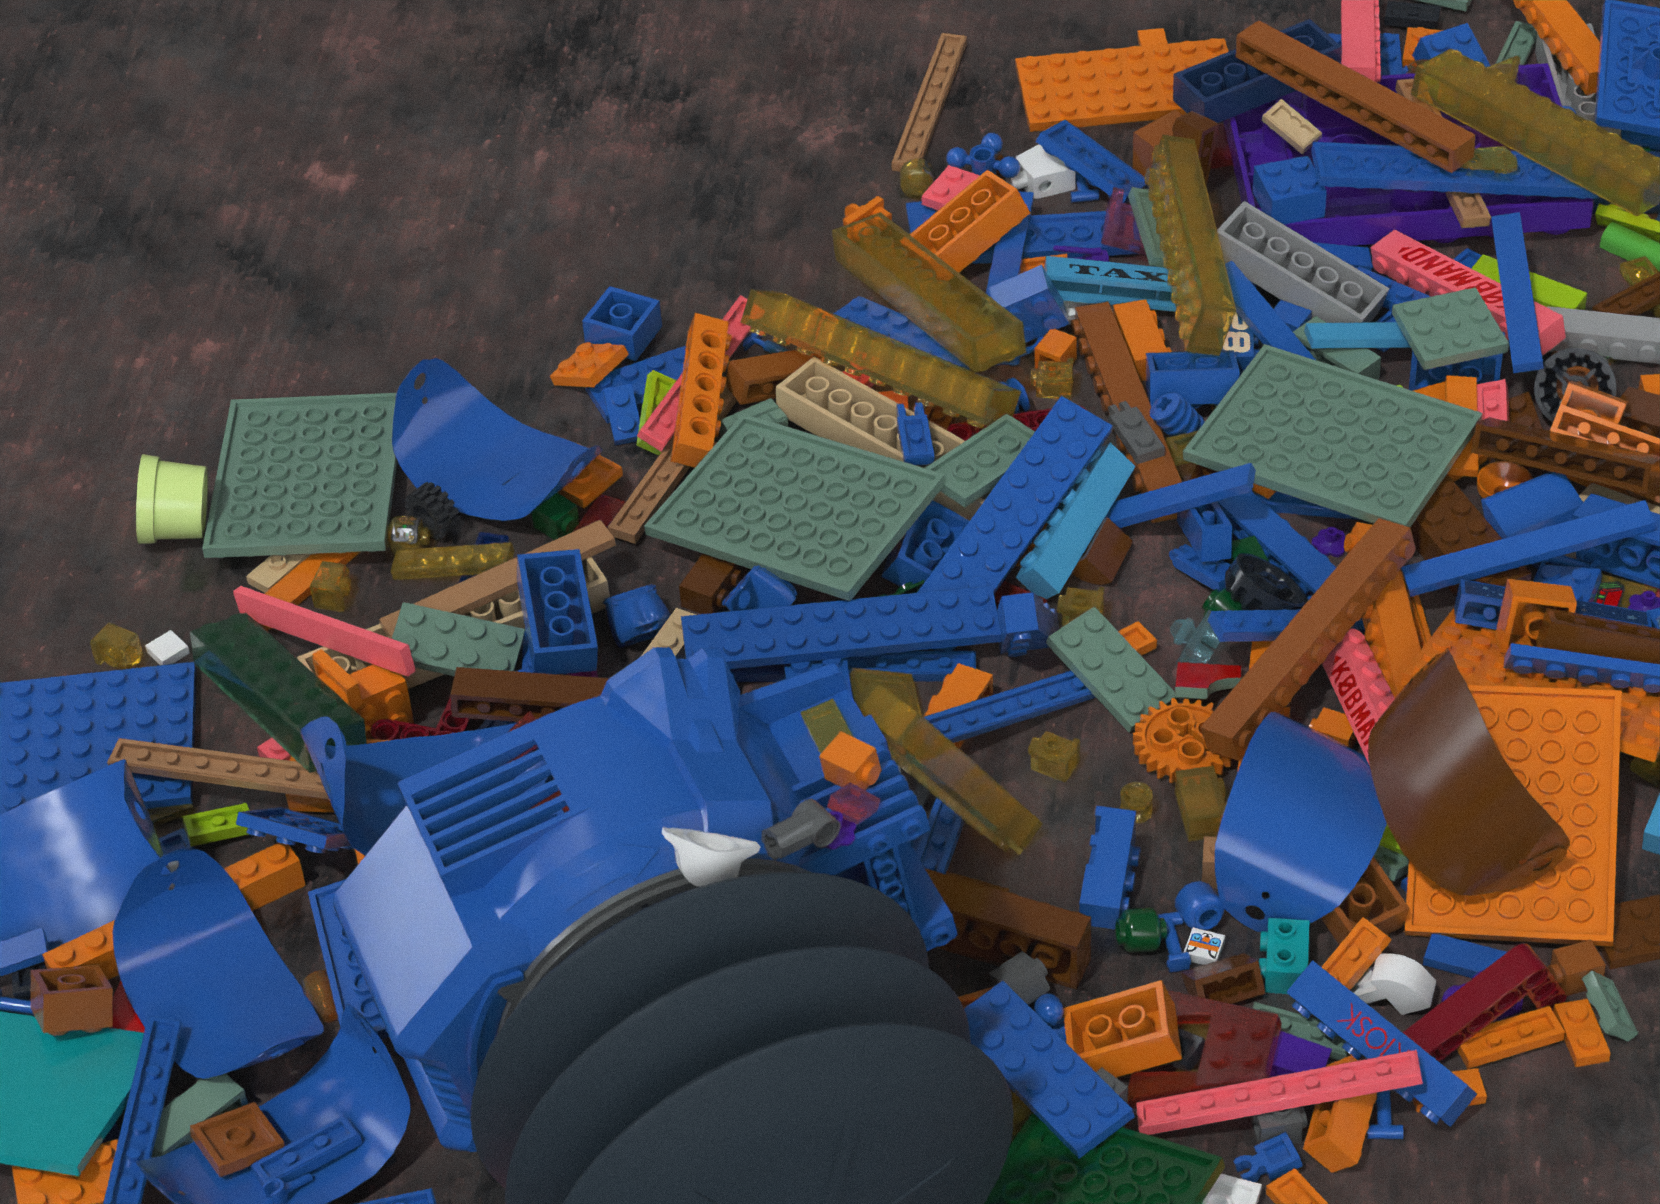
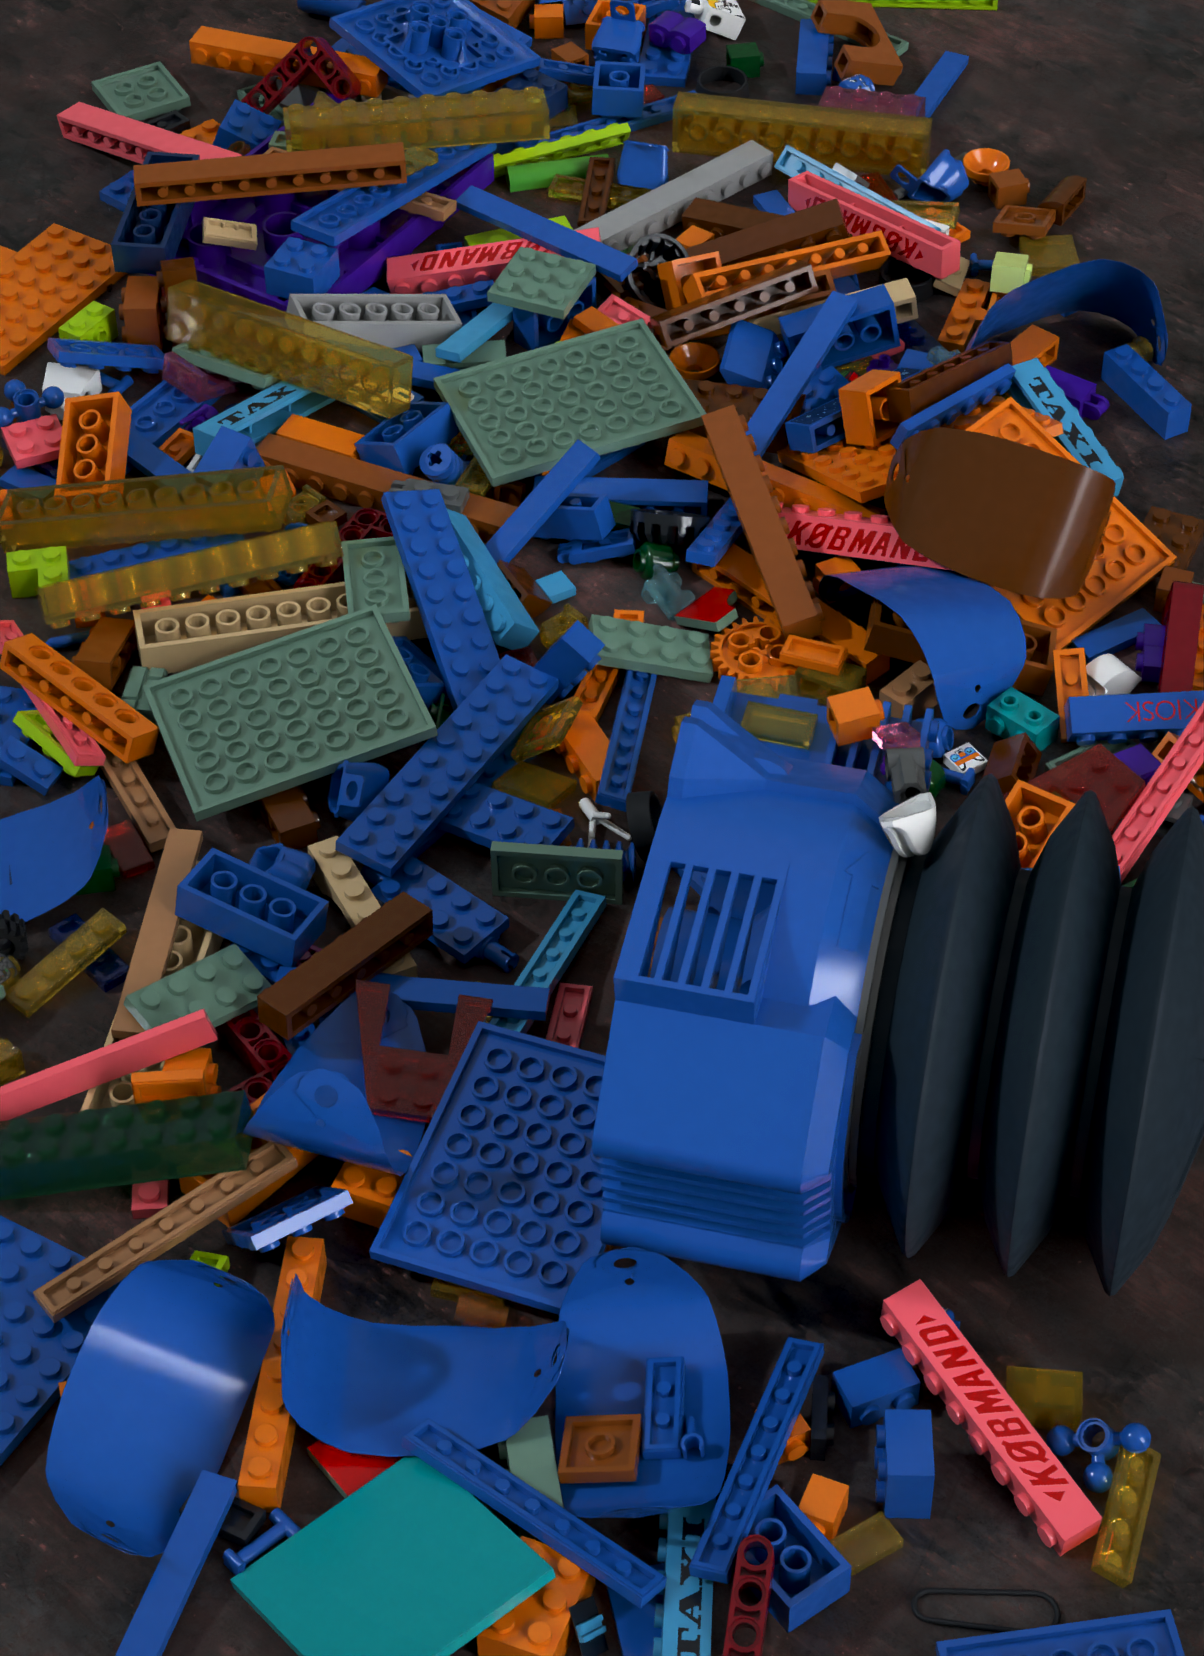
camera: 55 degrees left, 0 degrees up
dark orange brick [31,964,113,1036] -> none
blue hinge [896,402,935,465] -> none
dark purple plant [1311,527,1345,557] -> none
none -> lime brick [6,546,73,615]
none -> lime brick [58,300,118,342]
none -> dark red beam [241,36,361,114]
none -> reddish brown tile [305,499,347,539]
none -> clear yellow tile [510,696,583,763]
none -> dark azure tile [535,570,576,604]
none -> orange plate [567,665,623,723]
none -> orange tile [779,634,848,676]

